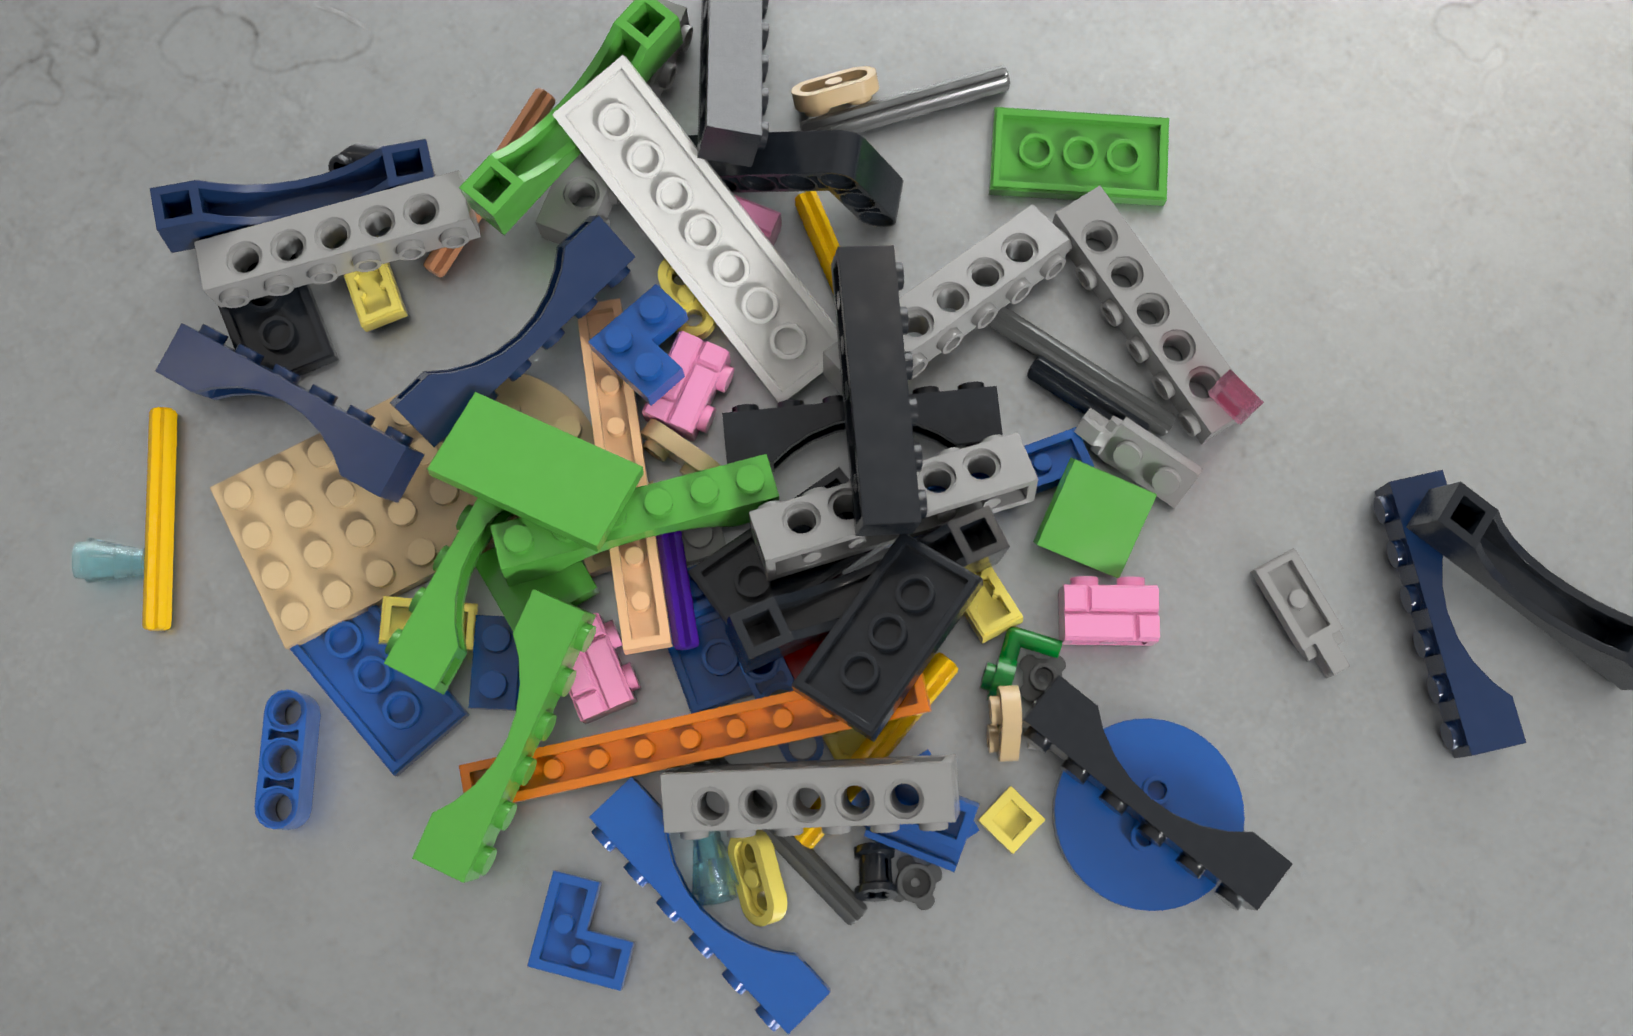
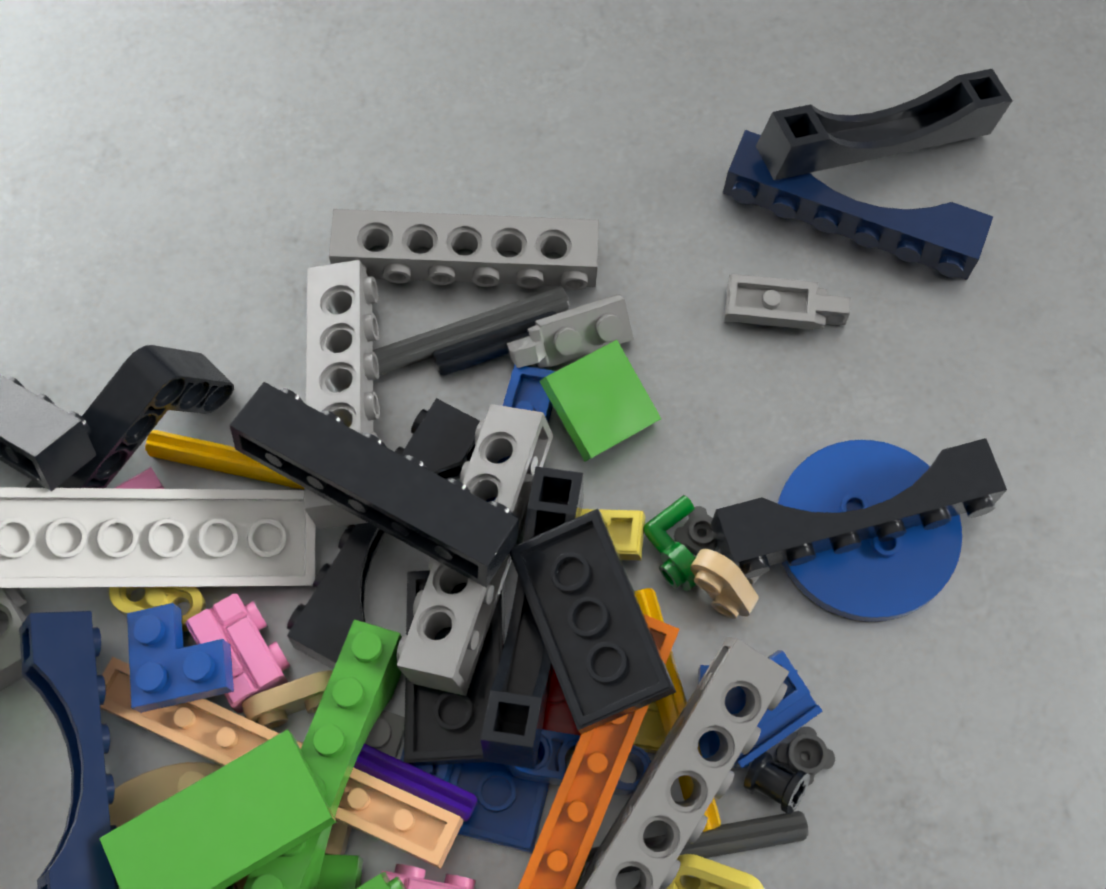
camera: 60 degrees left, 10 degrees down
tan plate [791,66,879,117] -> none
dark grey axle [800,65,1010,133] -> none
light yellow plate [977,786,1046,854] -> none
bright green tile [989,107,1169,206] -> none
bright pink brick [1058,576,1160,646] -> none
clear pink tile [1208,369,1264,425] -> none

